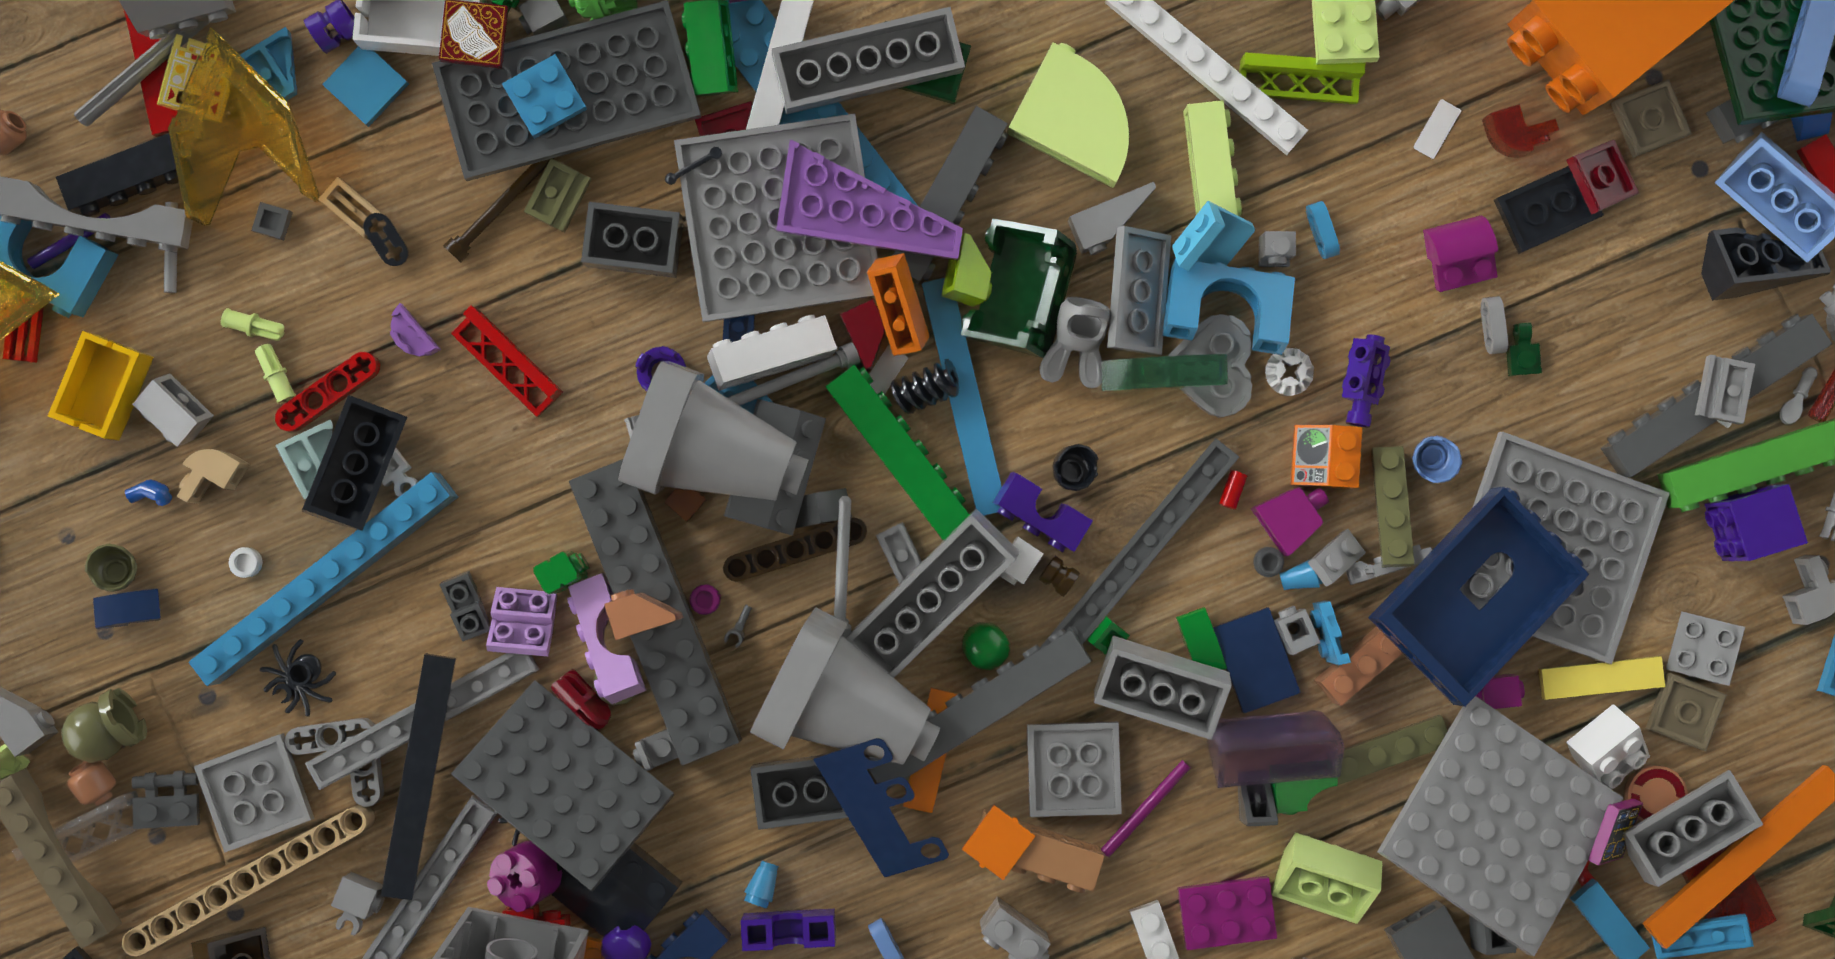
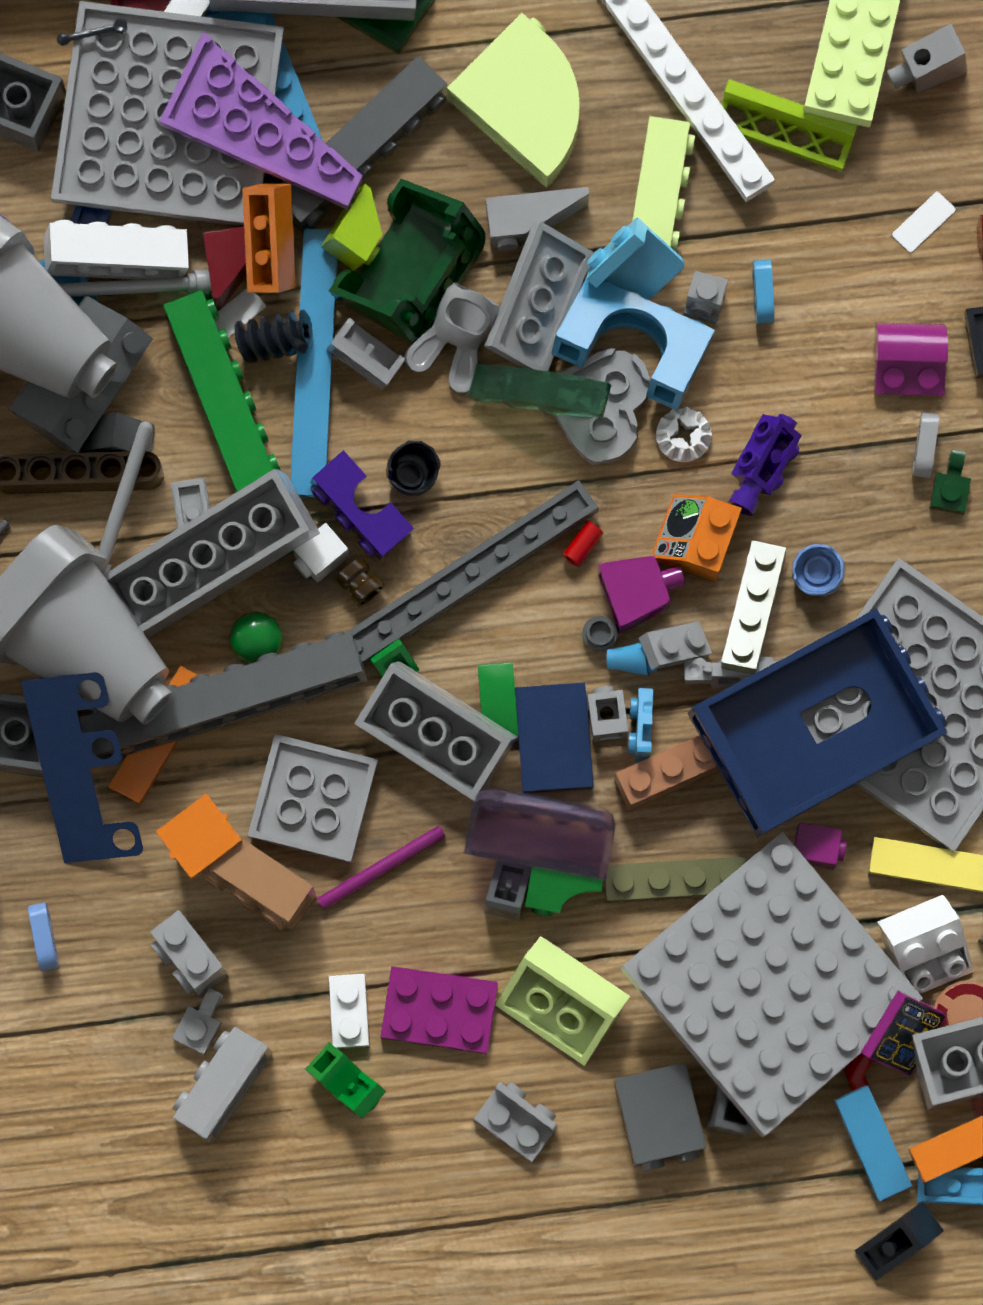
camera: 20 degrees right, 10 degrees down
none -> light grey hinge [326,318,405,390]

